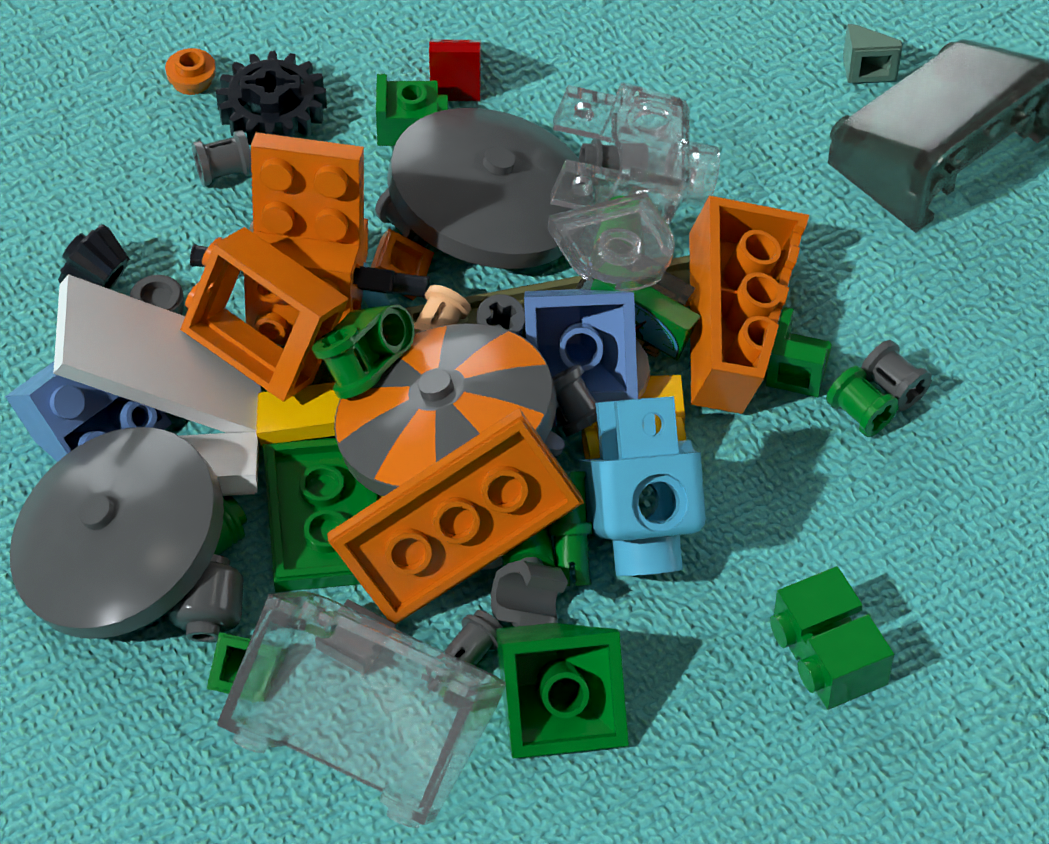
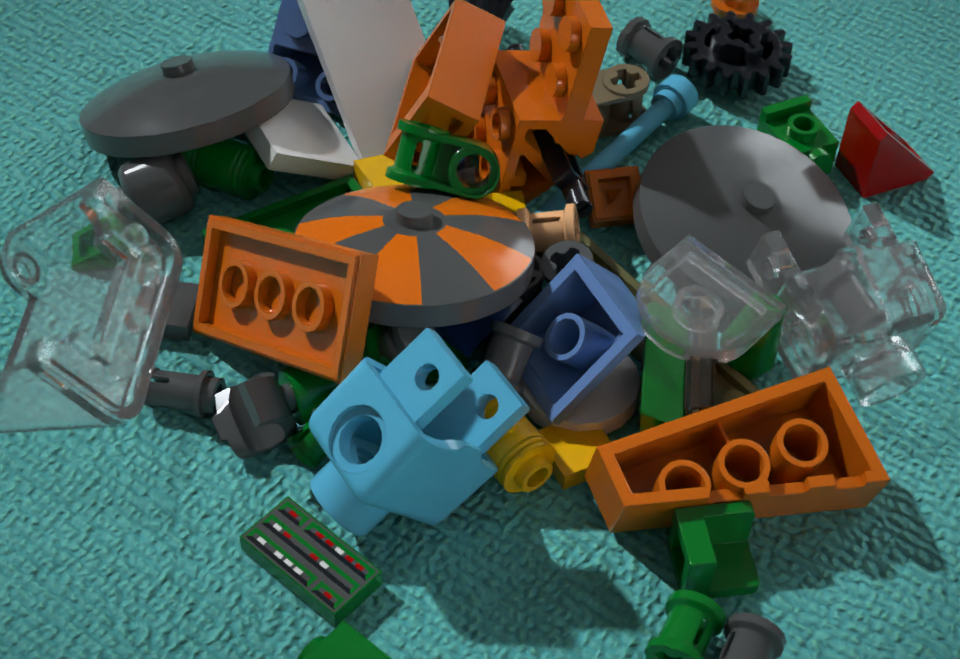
camera: 65 degrees right, 5 degrees down
green slope [496,623,629,759] -> none
none -> tile [239,496,383,627]

